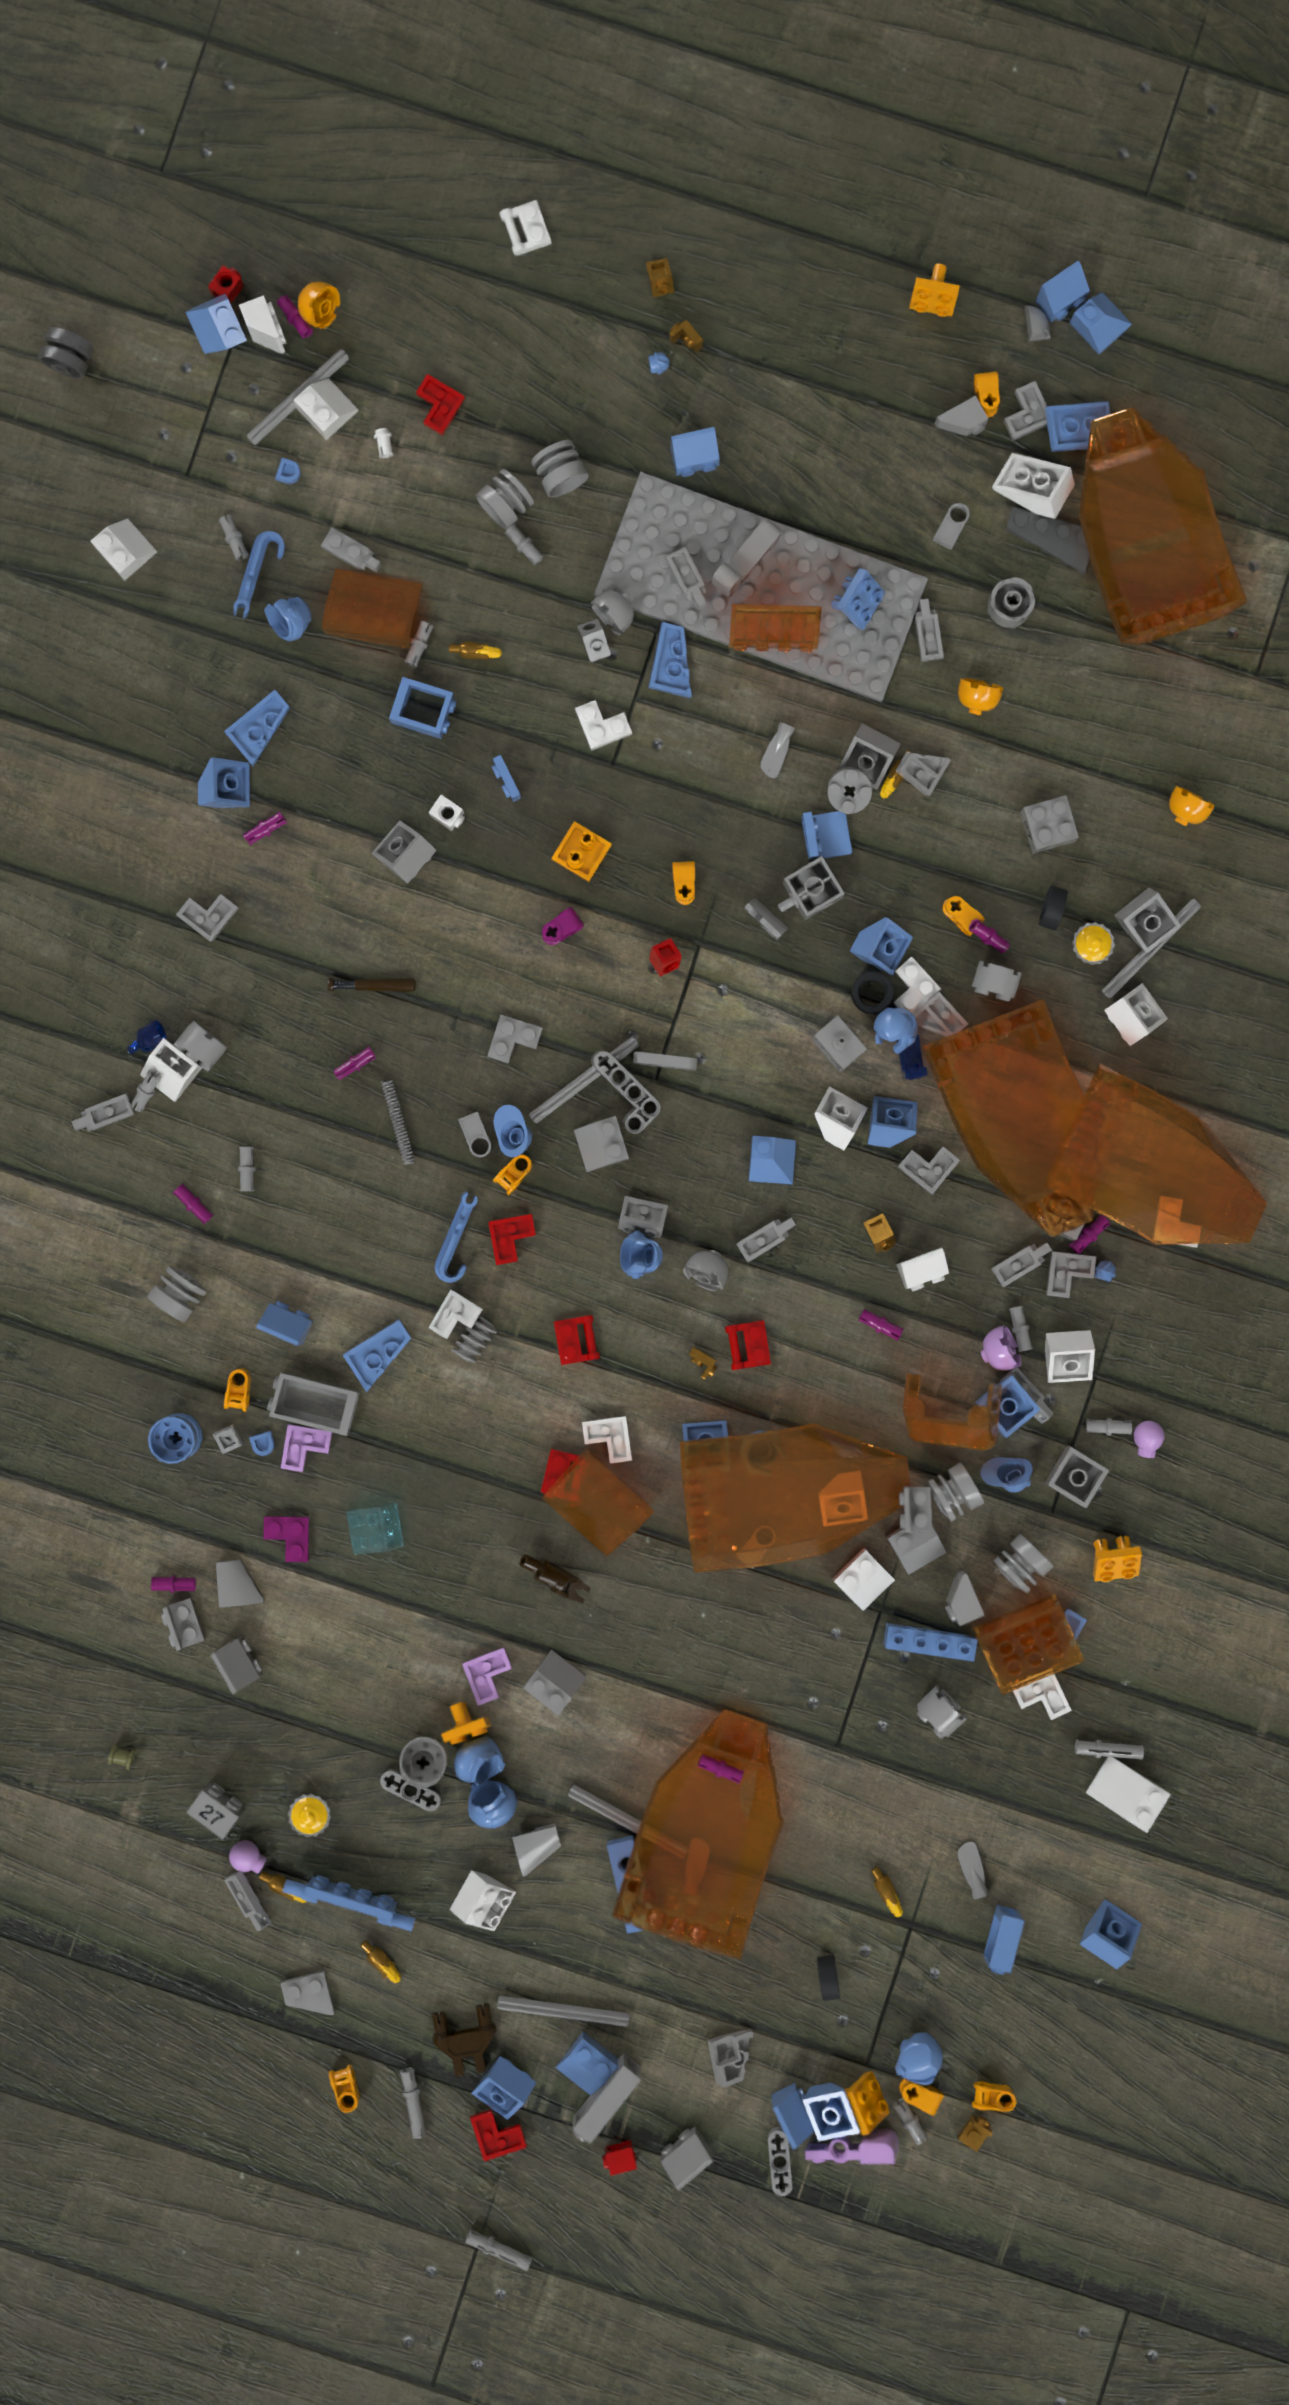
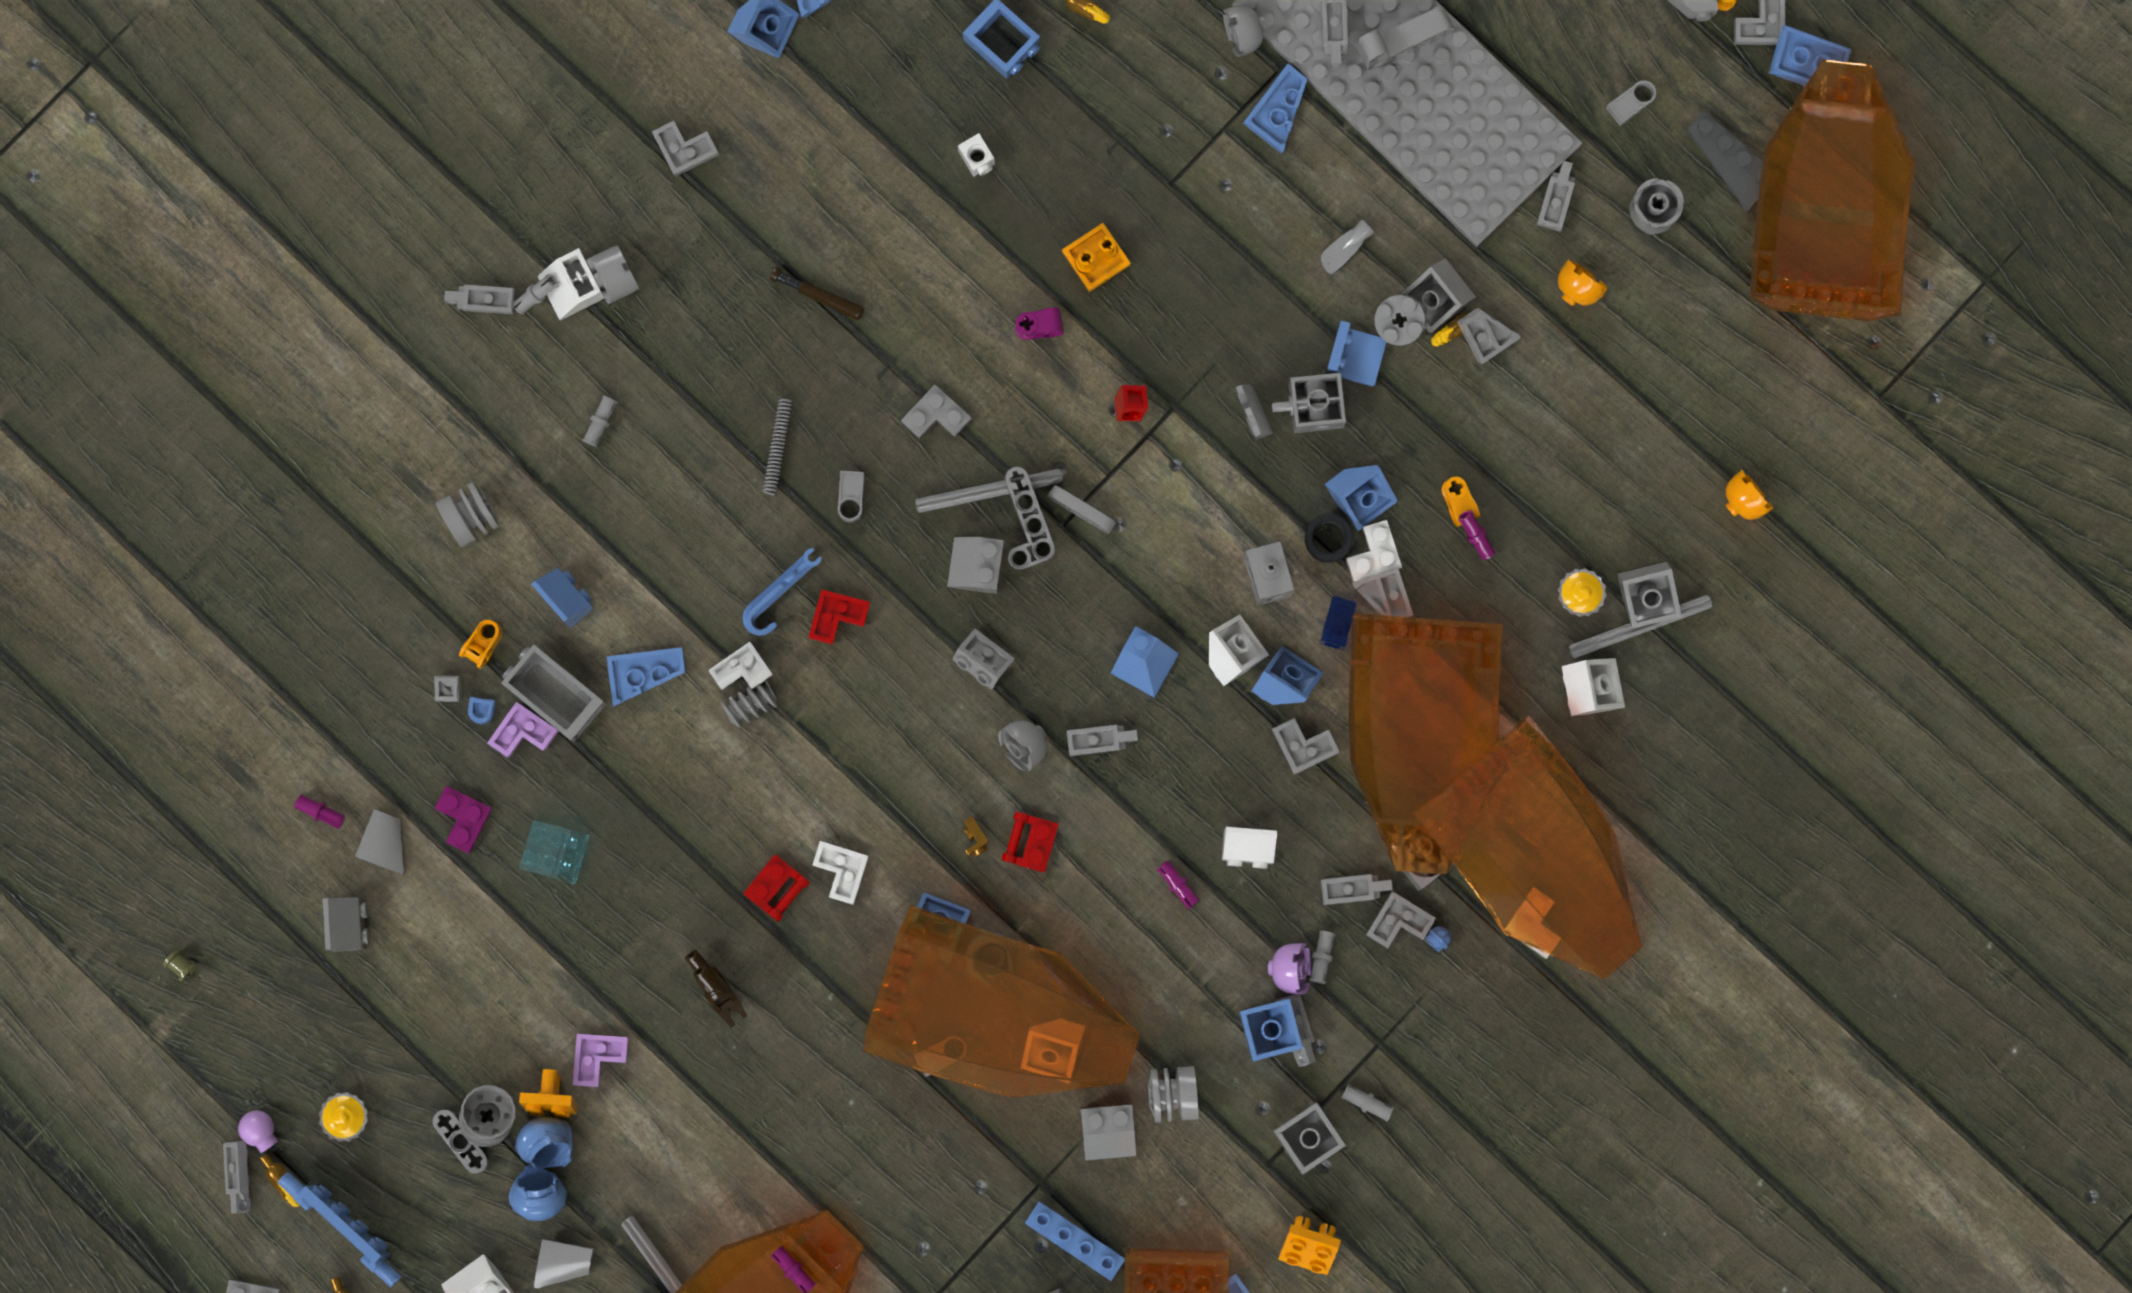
camera: 25 degrees right, 5 degrees down
clear blue piece [127,1020,166,1054] -> none
medium blue wheel [148,1413,203,1464] -> none
light grey bracket [161,1597,206,1651] -> none
magenta pin [173,1183,214,1225] -> none
light grey brick [186,1783,245,1839] -> none
magenta pin [243,811,287,846] -> none
magenta axle [333,1046,376,1080] -> none
light grey slope [371,821,436,884] -> none
medium blue plate [492,755,521,802] -> none
light orange piece [493,1155,533,1196] -> none
medium blue piece [494,1105,532,1157] -> none
light grey slope [523,1649,586,1716] -> none
clear orange slope [542,1448,654,1556] -> none
red plate [554,1315,600,1365] -> none
white plate [575,700,632,750] -> none
light grey bracket [577,619,611,662] -> none
medium blue helmet [620,1231,663,1279] -> none
light orange piece [672,861,695,905] -> none
clear orange slope [729,604,822,653] -> none
medium blue plate [832,568,885,630] -> none
white slope [832,1548,895,1611] -> none
pearl gold bracket [863,1214,896,1253] -> none
medium blue helmet [874,1008,918,1054] -> none
light grey bracket [899,1486,932,1533] -> none
clear orange windscreen [903,1374,1002,1450] -> none
light grey slope [945,1569,984,1626] -> none
light grey brick [972,961,1022,1002] -> none
medium blue piece [980,1457,1033,1493] -> none
white slope [992,453,1075,519] -> none
light grey wheel [993,1534,1054,1594] -> none
light grey brick [1020,795,1079,854] -> none
black tyre [1039,885,1068,930] -> none
white slope [1045,1330,1095,1383] -> none
magenta pin [1069,1214,1110,1254] -> none
lavender piece [1134,1421,1165,1458] -> none

